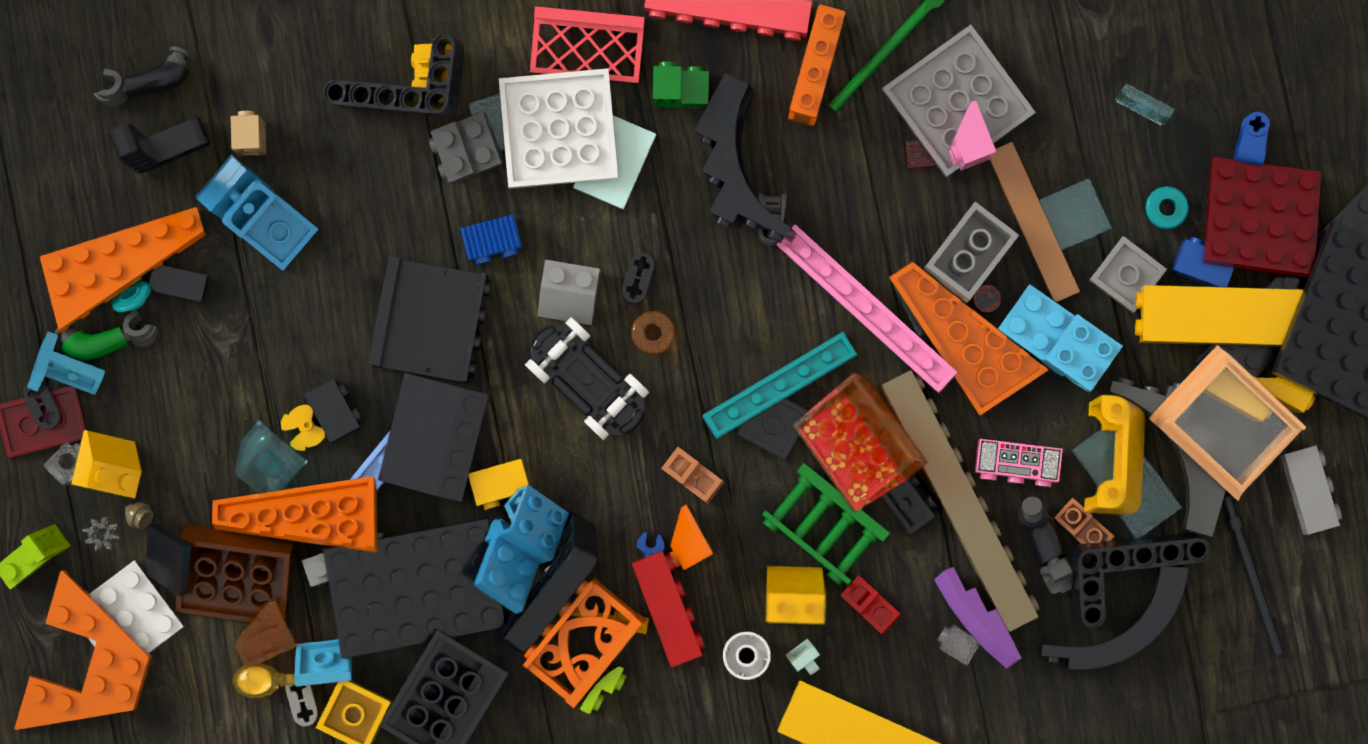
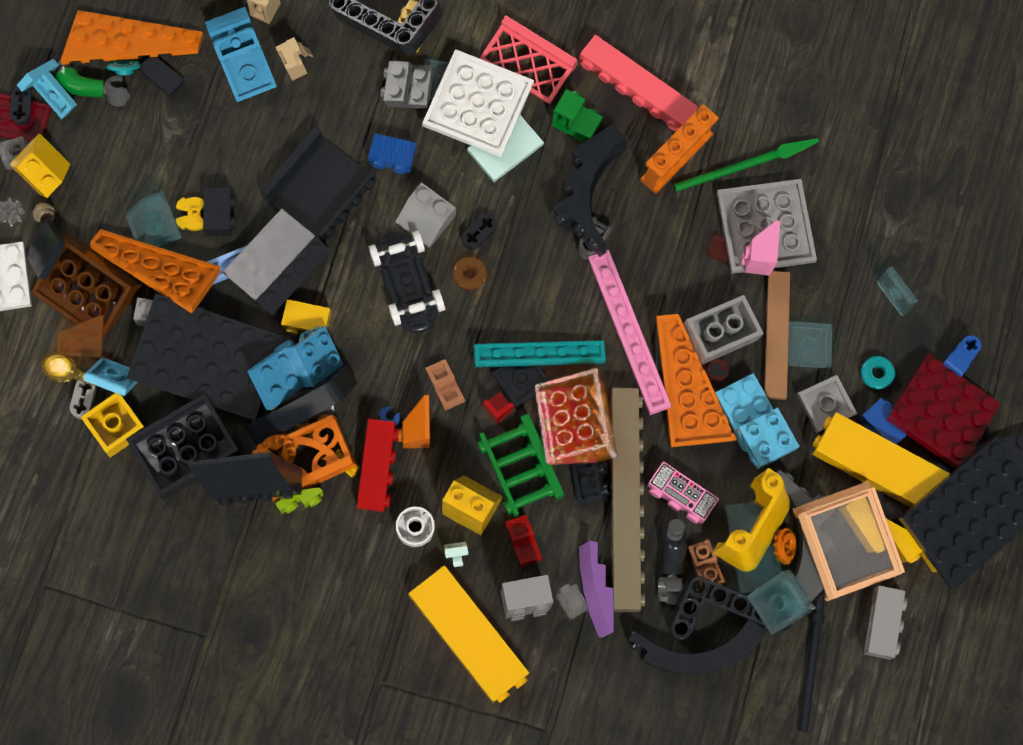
camera: 15 degrees right, 10 degrees down
none -> black slope [188,452,302,506]
none -> orange gear [259,435,296,463]
none -> tan piece [276,37,313,81]
none -> red panel [483,392,514,424]
none -> light grey brick [500,575,553,621]
none -> clear light blue slope [747,570,816,635]
none -> orange gear [773,528,797,564]

